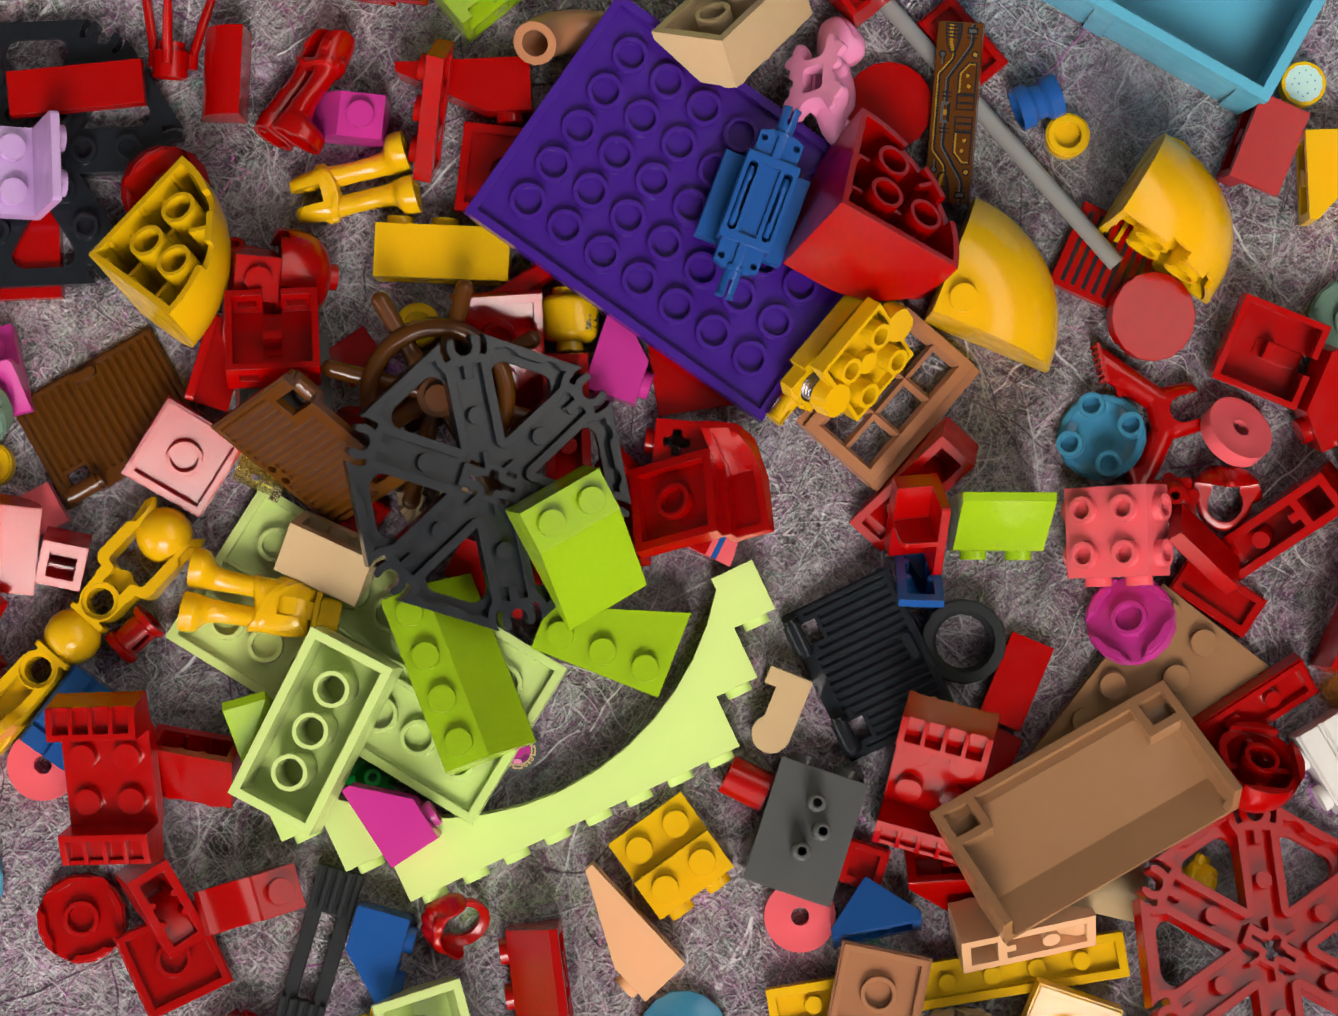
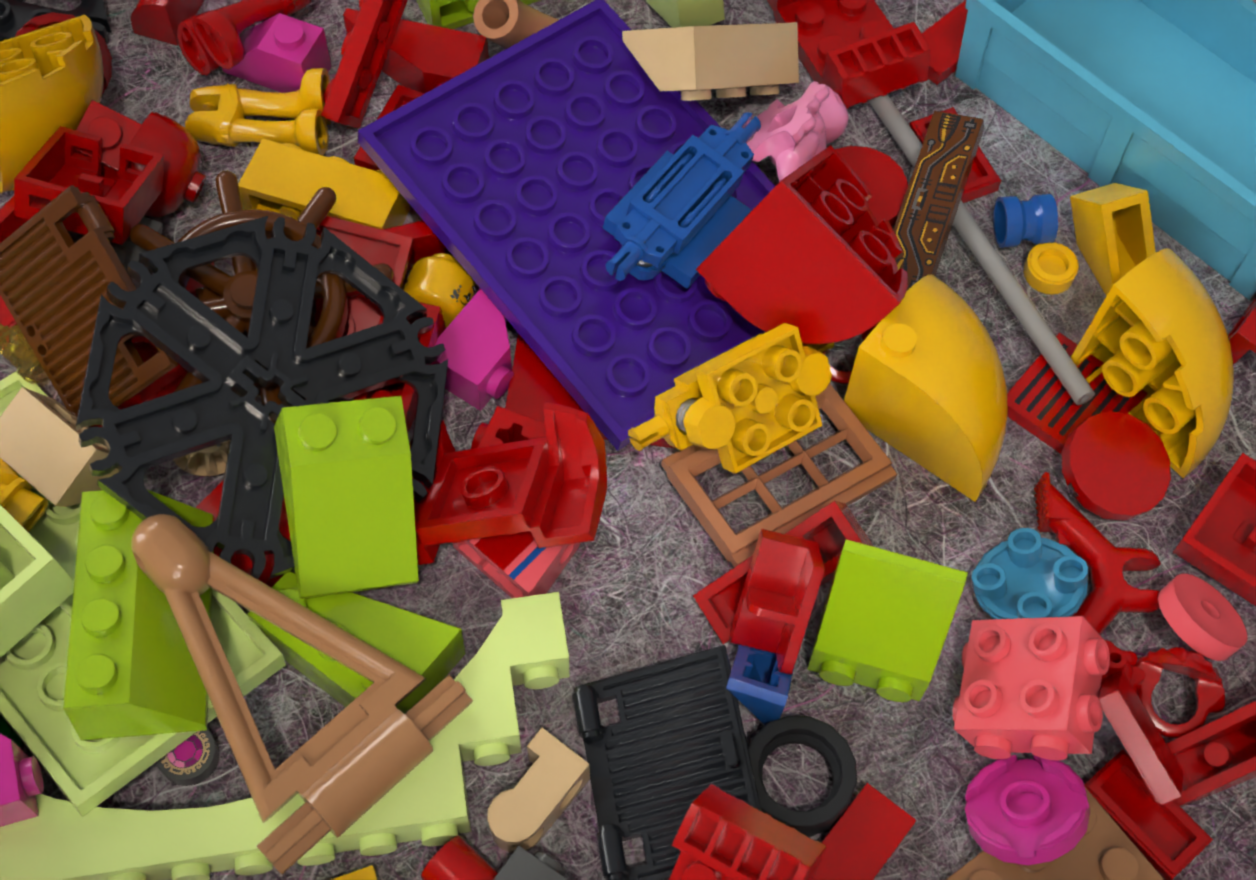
camera: 10 degrees right, 25 degrees down
none -> medium nougat piece [131,514,473,875]
none -> yellow slope [1070,183,1156,296]

